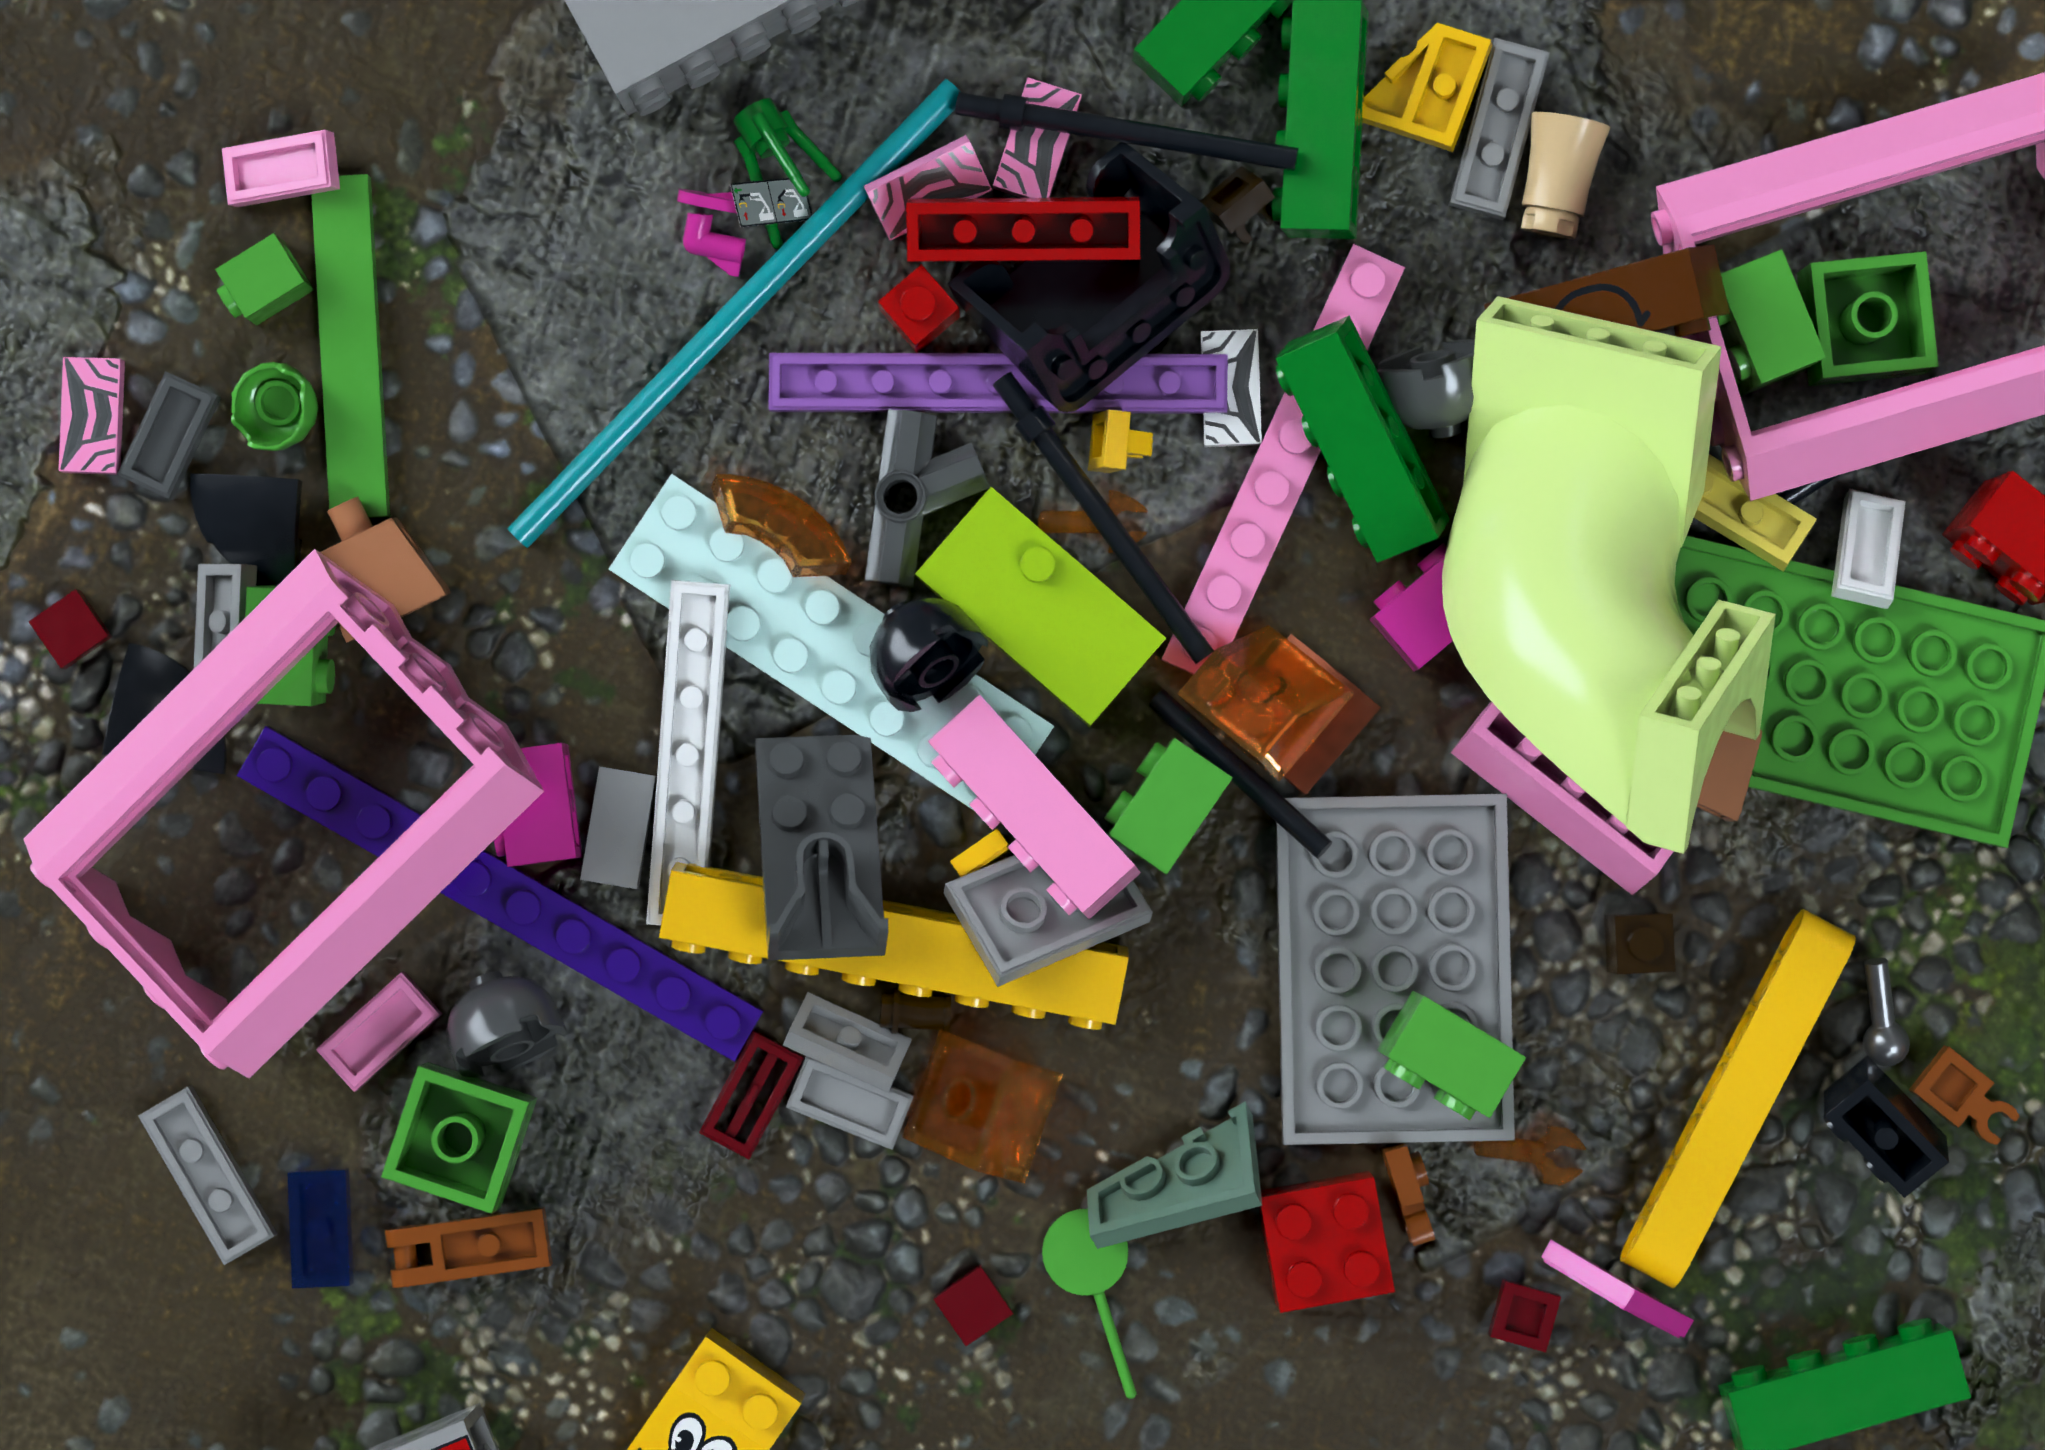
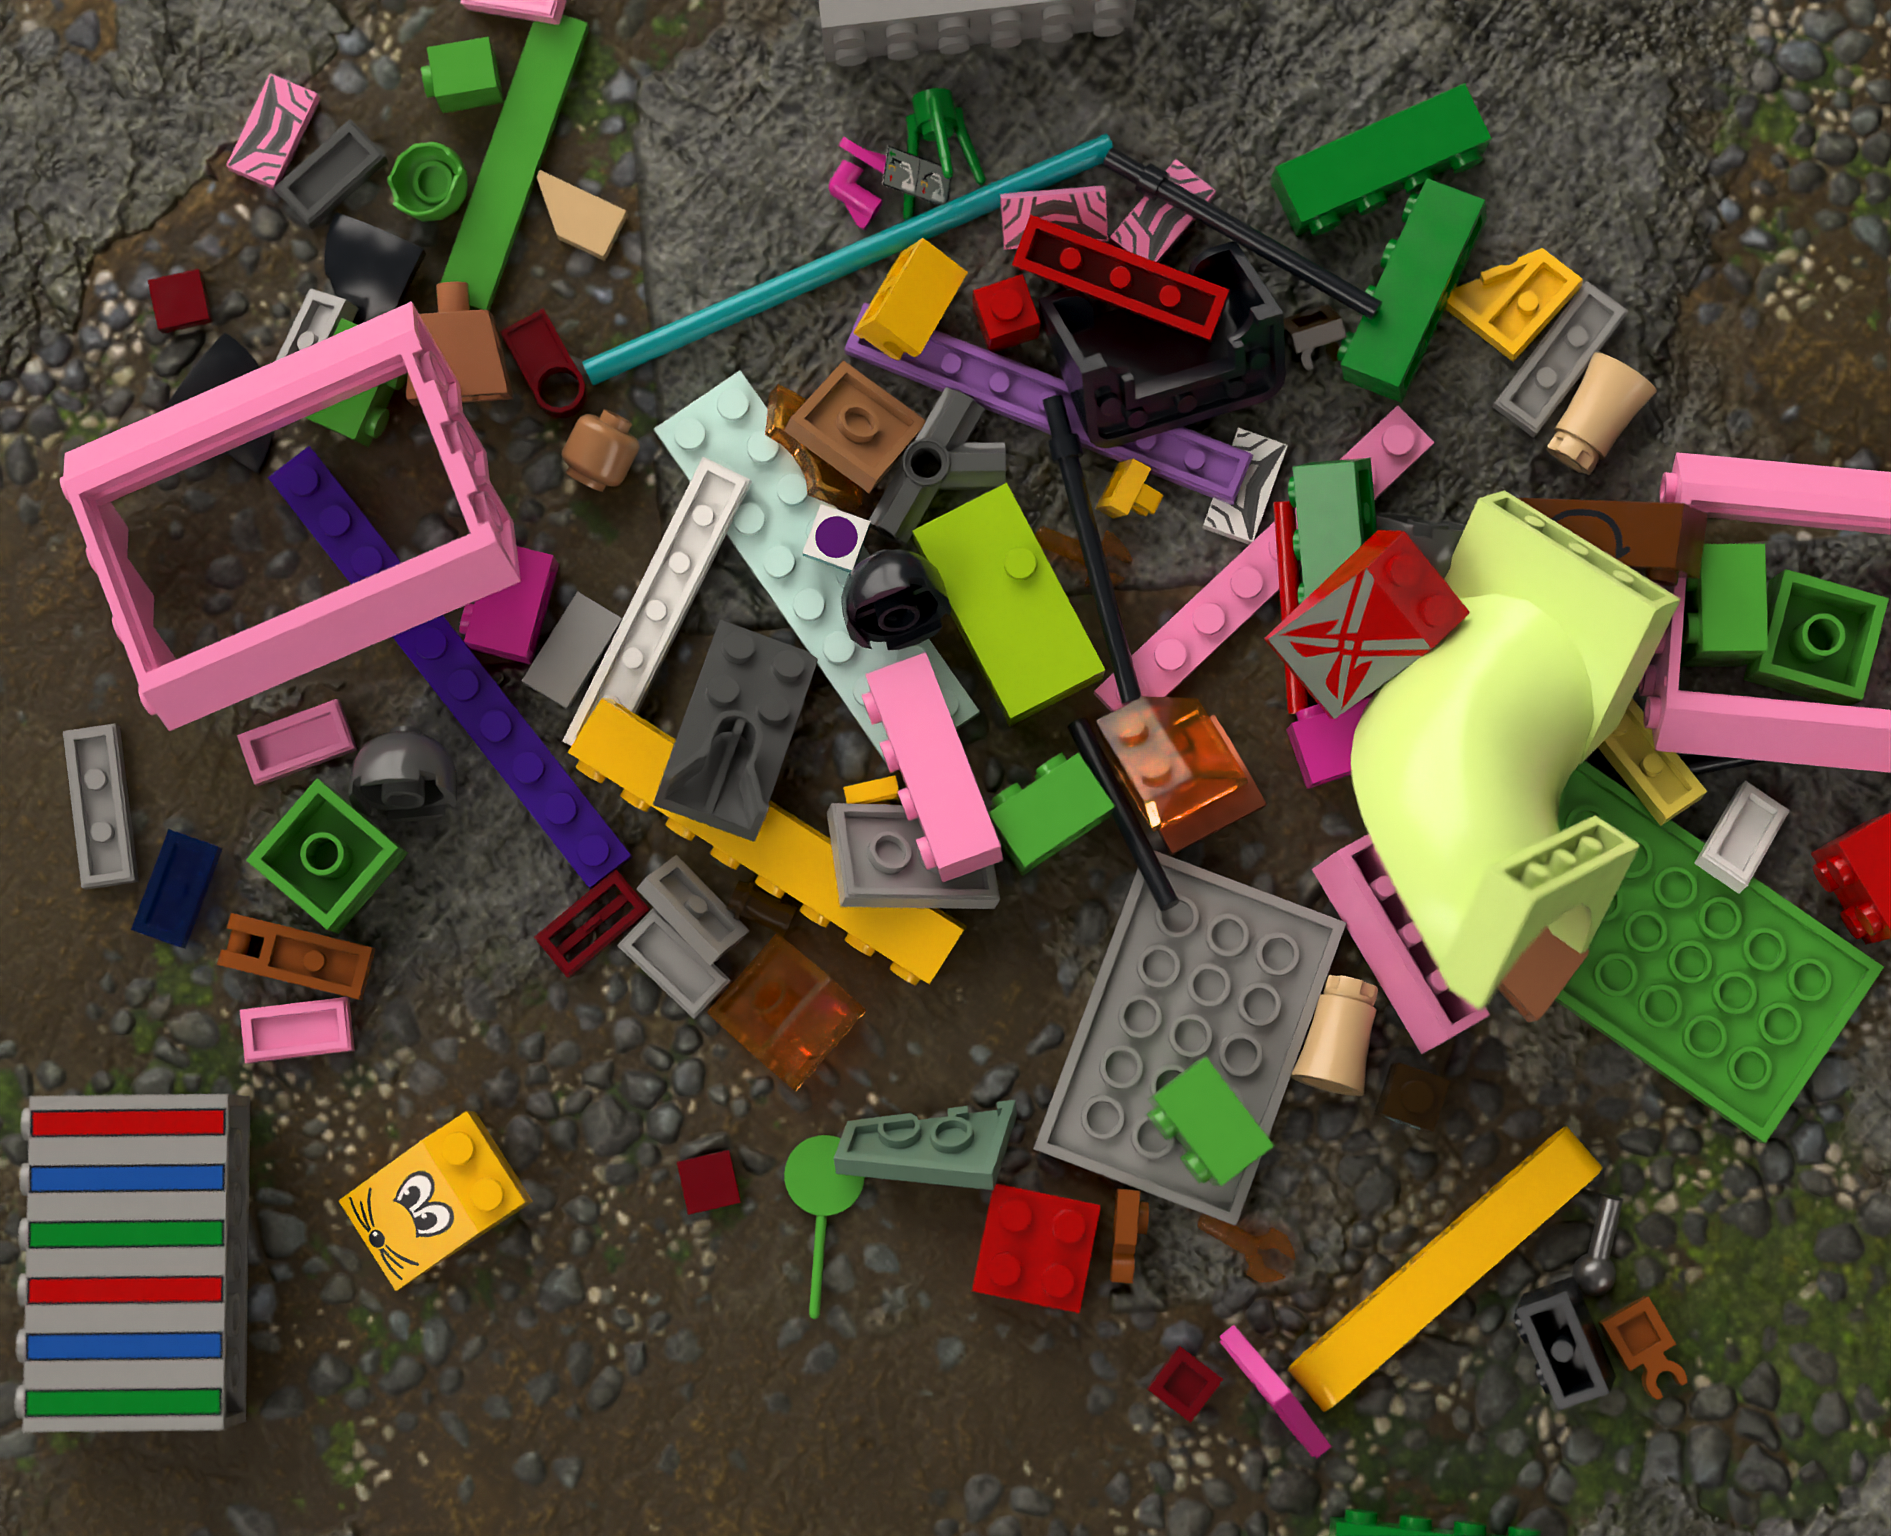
camera: 20 degrees right, 5 degrees down
none -> bright pink tile [240,997,355,1064]
none -> dark red piece [500,308,587,418]
none -> tan tile [537,170,628,261]
none -> medium nougat head [562,409,640,492]
none -> medium nougat plate [784,360,926,493]
none -> tile [802,504,871,573]
none -> yellow hinge [853,238,968,360]
none -> red slope [1264,530,1470,719]
none -> red bar [1273,500,1309,714]
none -> tan plant [1291,975,1378,1096]

